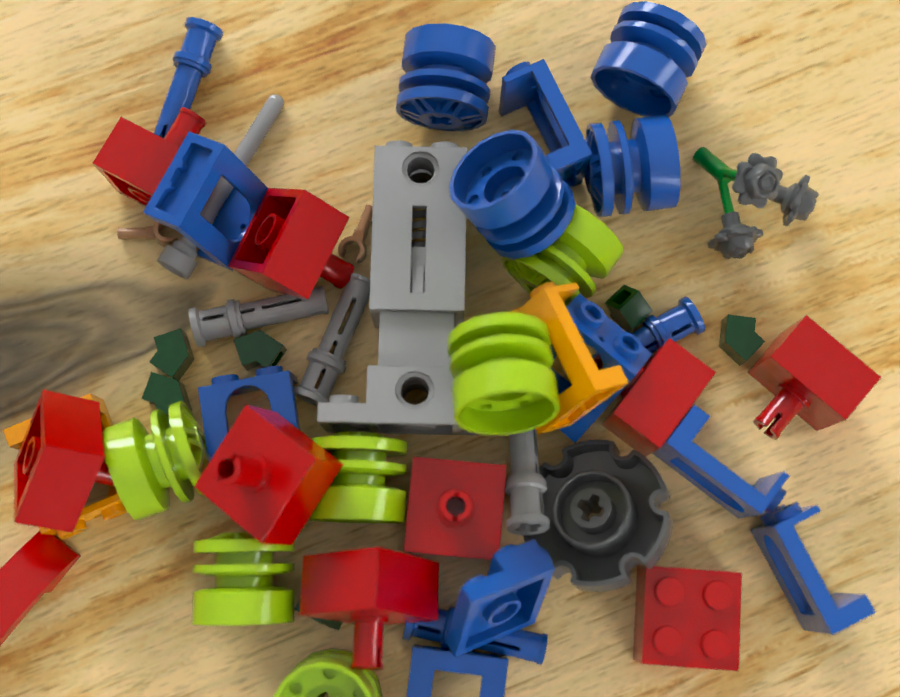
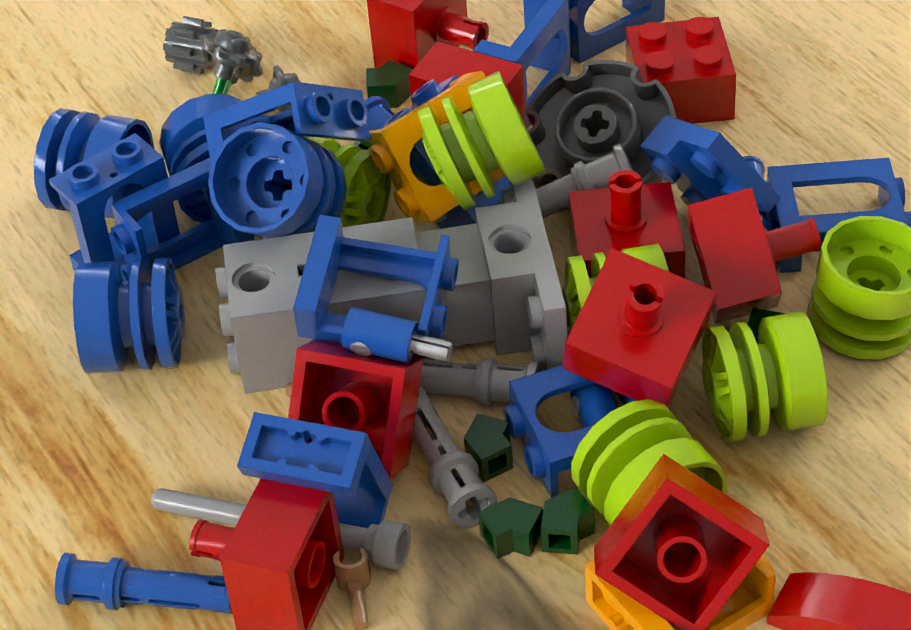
camera: 95 degrees left, 35 degrees down
none -> blue panel [49,133,180,281]
none -> dark grey gear [163,16,219,75]
none -> blue panel [203,82,371,162]
none -> blue panel [293,214,459,358]
none -> blue piece [341,307,452,364]

